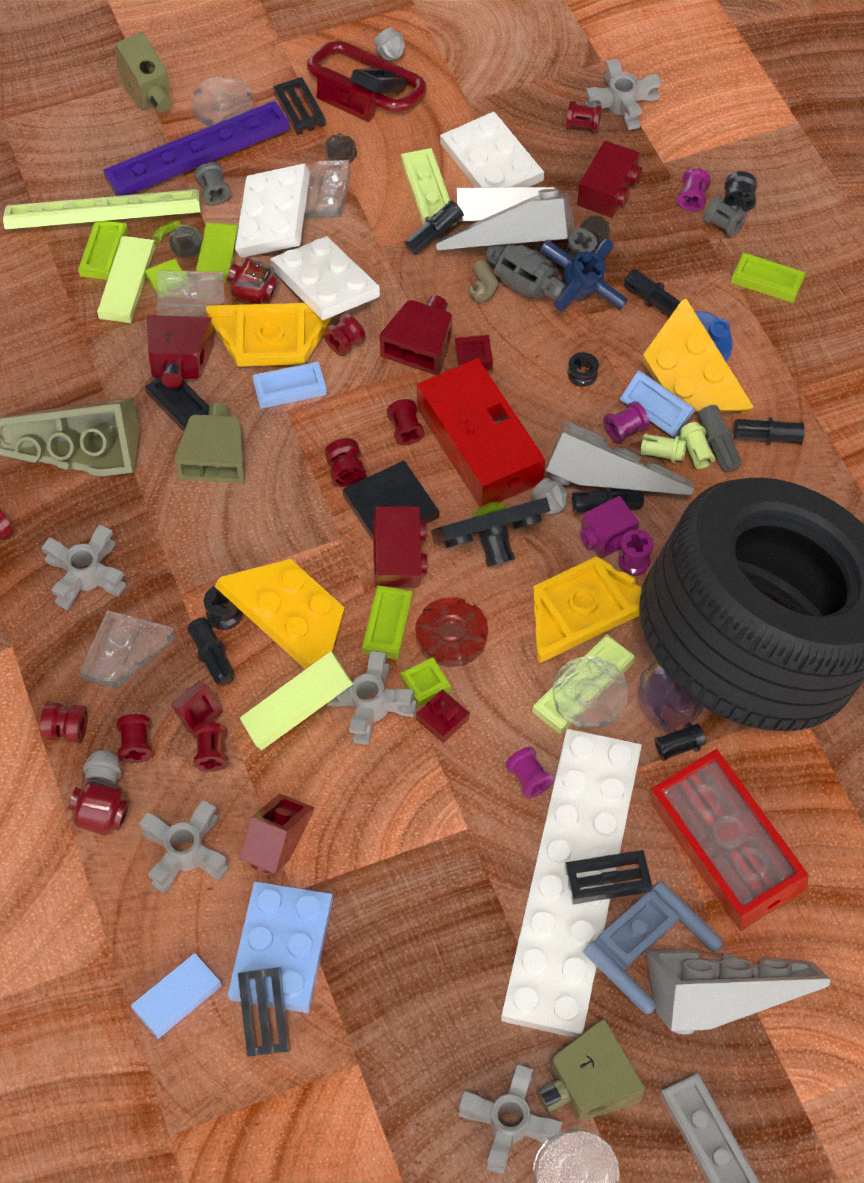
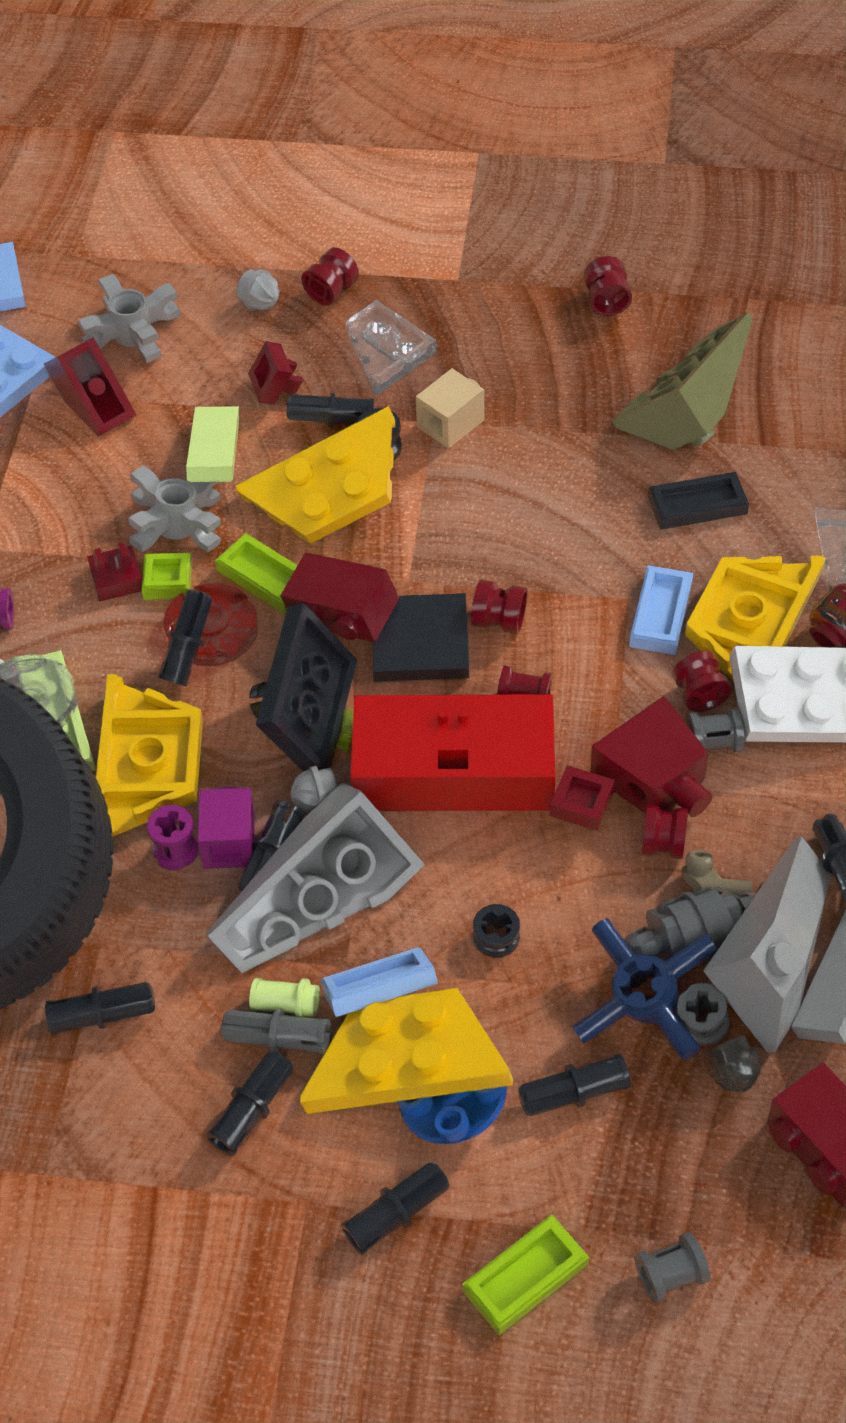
camera: 120 degrees right, 5 degrees down
light grey pin [41,525,126,610] -> none
dark red head [68,779,129,836] -> none
dark red bush [116,713,152,763] -> none
dark red torso [147,315,214,388] -> none
olive torso [175,403,245,484] -> none
dark red bush [193,722,228,772] -> none
magenta bush [603,401,650,443] -> none
yellowish green pin [641,433,687,464] -> none
magenta bush [677,168,711,212] -> none
black wheel [724,171,757,212] -> none
none -> black axle [157,589,212,687]
none -> black axle [341,1163,450,1255]
none -> tan brick [416,368,484,449]
none -> dark red wheel [641,804,688,860]
none -> dark grey bush [686,707,745,752]

